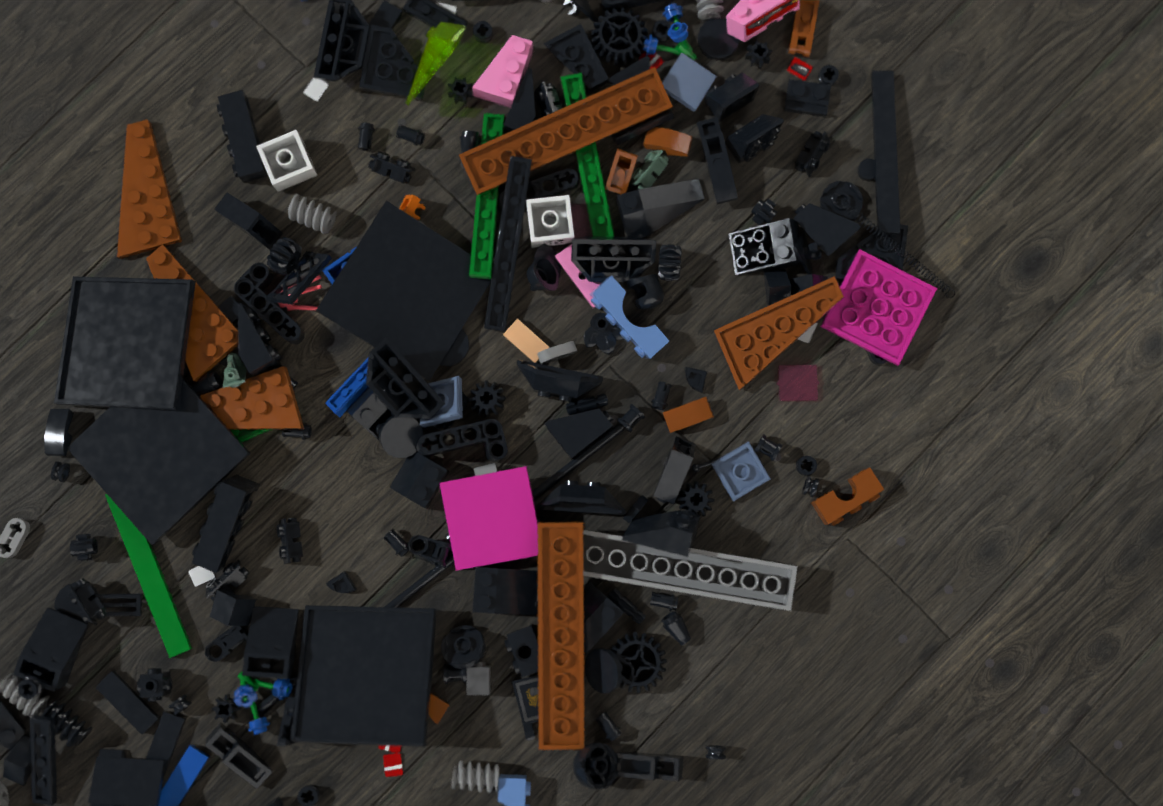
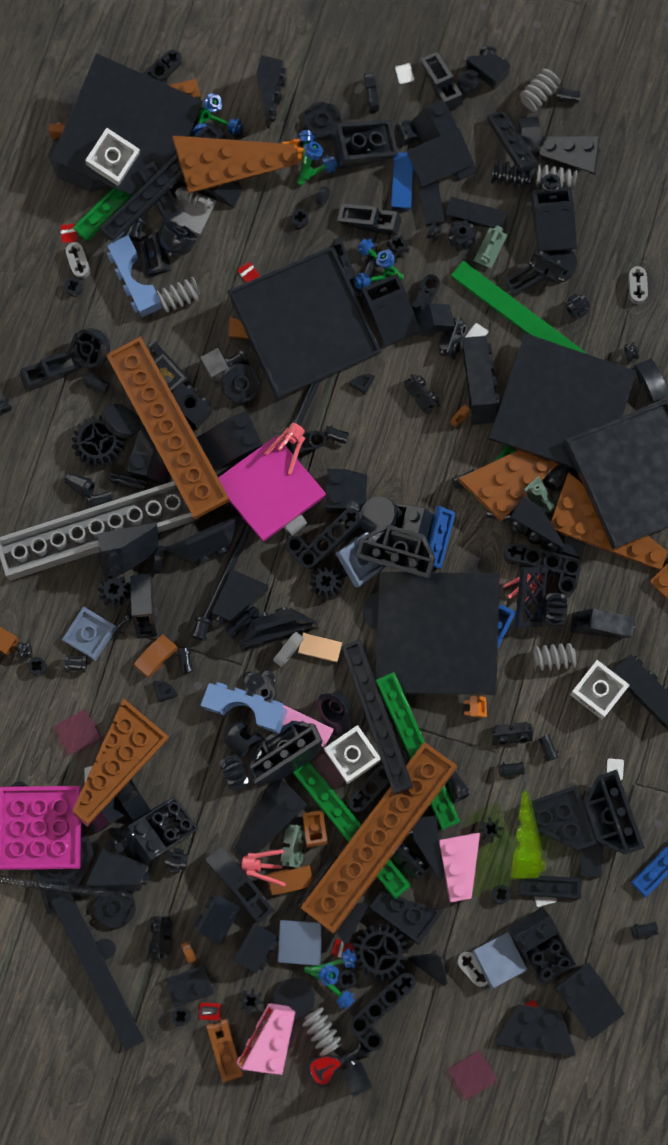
camera: 160 degrees right, 5 degrees down
none -> dark orange tile [181,942,196,964]
none -> coral plant [242,850,286,887]
none -> coral plant [264,423,305,475]
none -> dark orange tile [450,405,470,427]
none -> sand green hinge [474,226,507,268]

